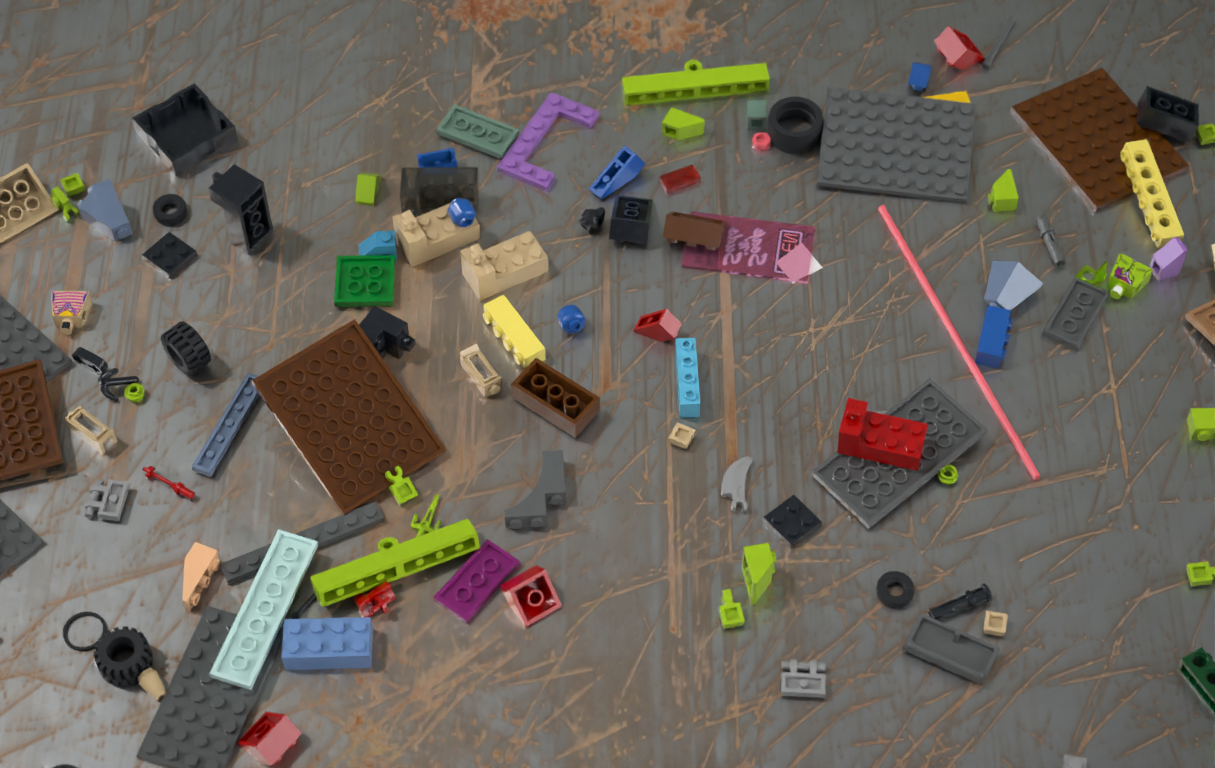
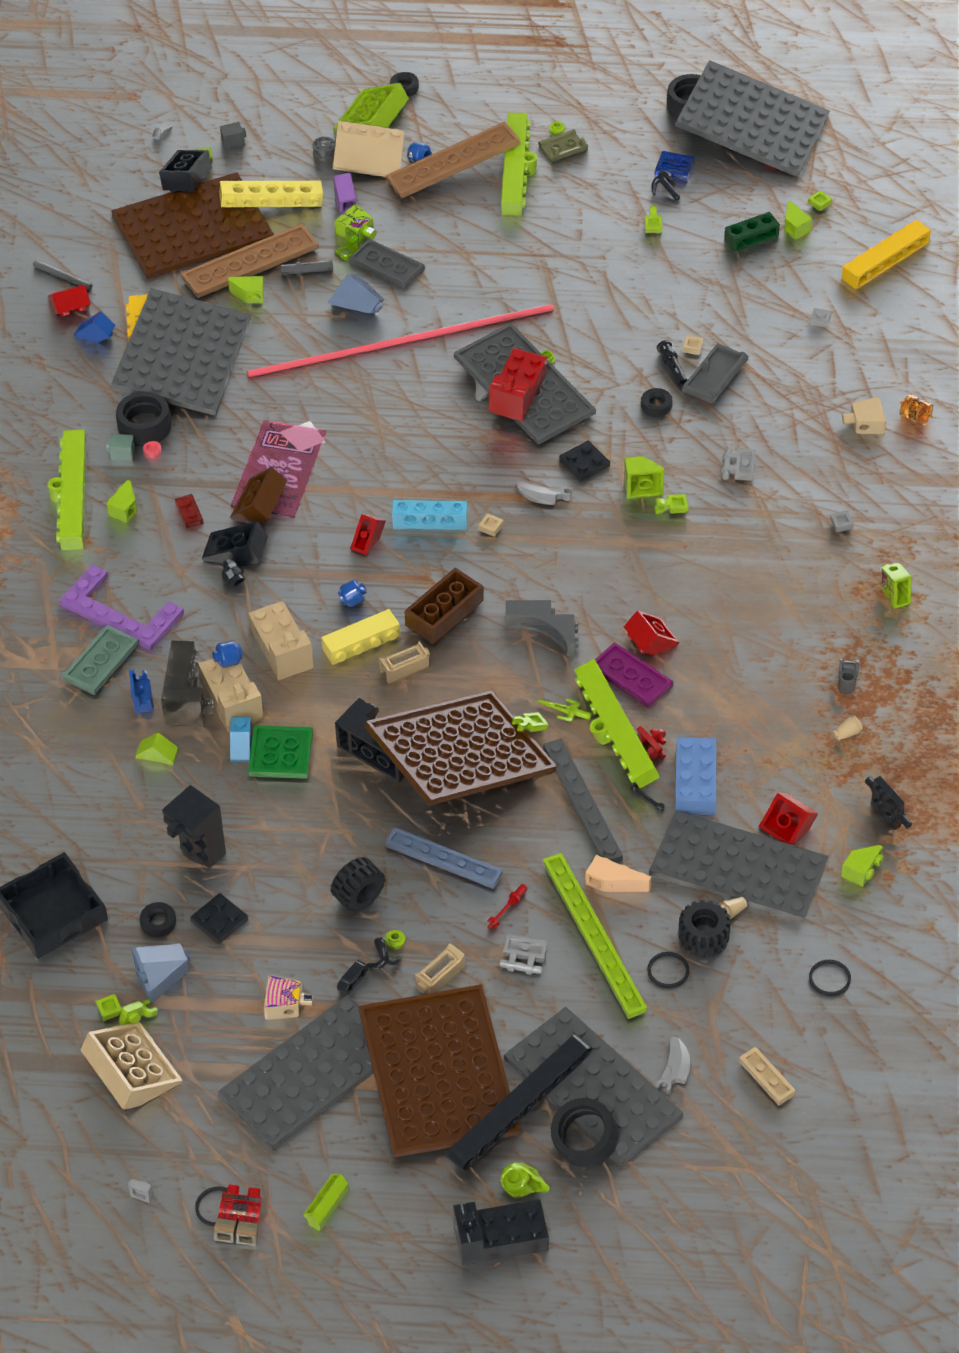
camera: 85 degrees left, 5 degrees down
light aqua plate [209,529,318,690] -> none
blue slope [589,146,646,199] -> none
blue brick [975,305,1013,368] -> none
none -> medium nougat plate [181,224,319,298]
none -> lime plate [543,852,647,1019]

